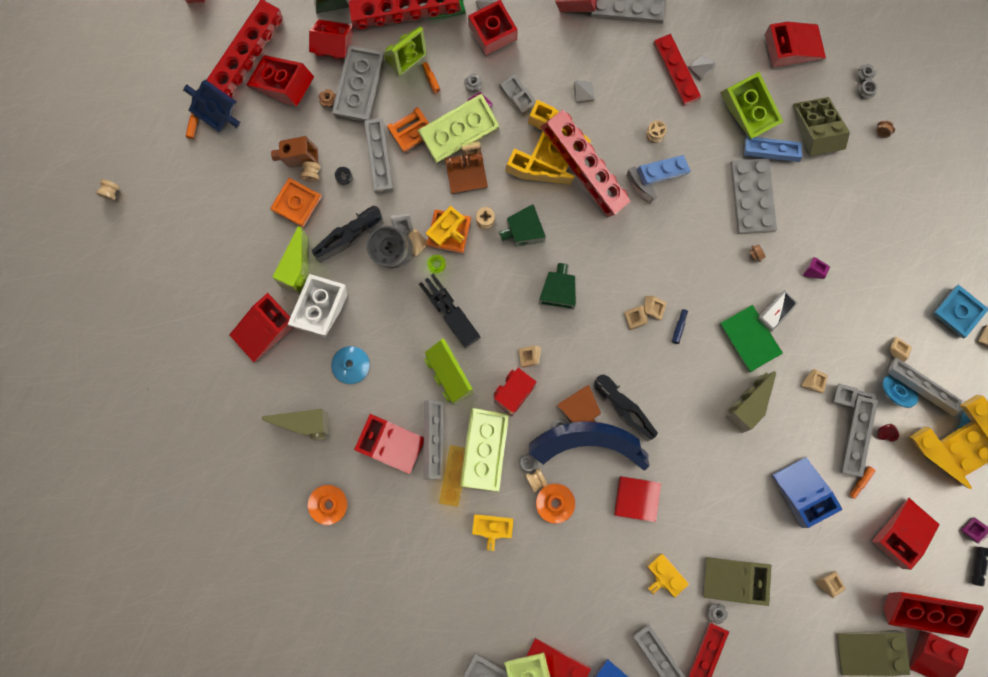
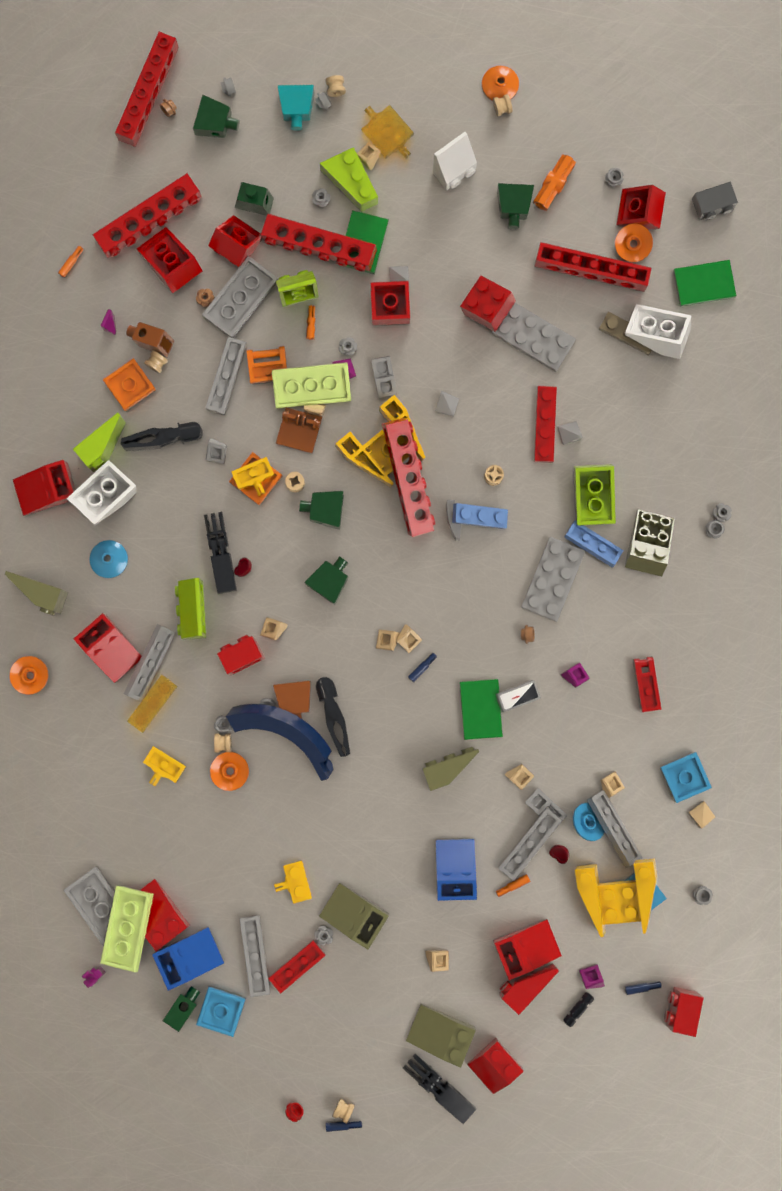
camera: 25 degrees right, 5 degrees up
dark blue plate [183,79,241,132] -> none
black bush [335,167,352,185] -> none
dark grey wheel [367,226,413,268] -> none
tan slope [409,229,427,257] -> none
clear neon green plate [427,254,446,273] -> none
yellowish green tile [460,408,509,492] -> none
red slope [614,476,661,522] -> none
red slope [764,21,826,68] -> none
medium nougat plate [876,121,895,138] -> none
red slope [883,592,984,638] -> none
none -> magenta slope [101,309,116,335]
none -> dark red piece [234,557,252,577]
none -> red slope [499,963,559,1015]
none -> red plate [633,656,662,712]

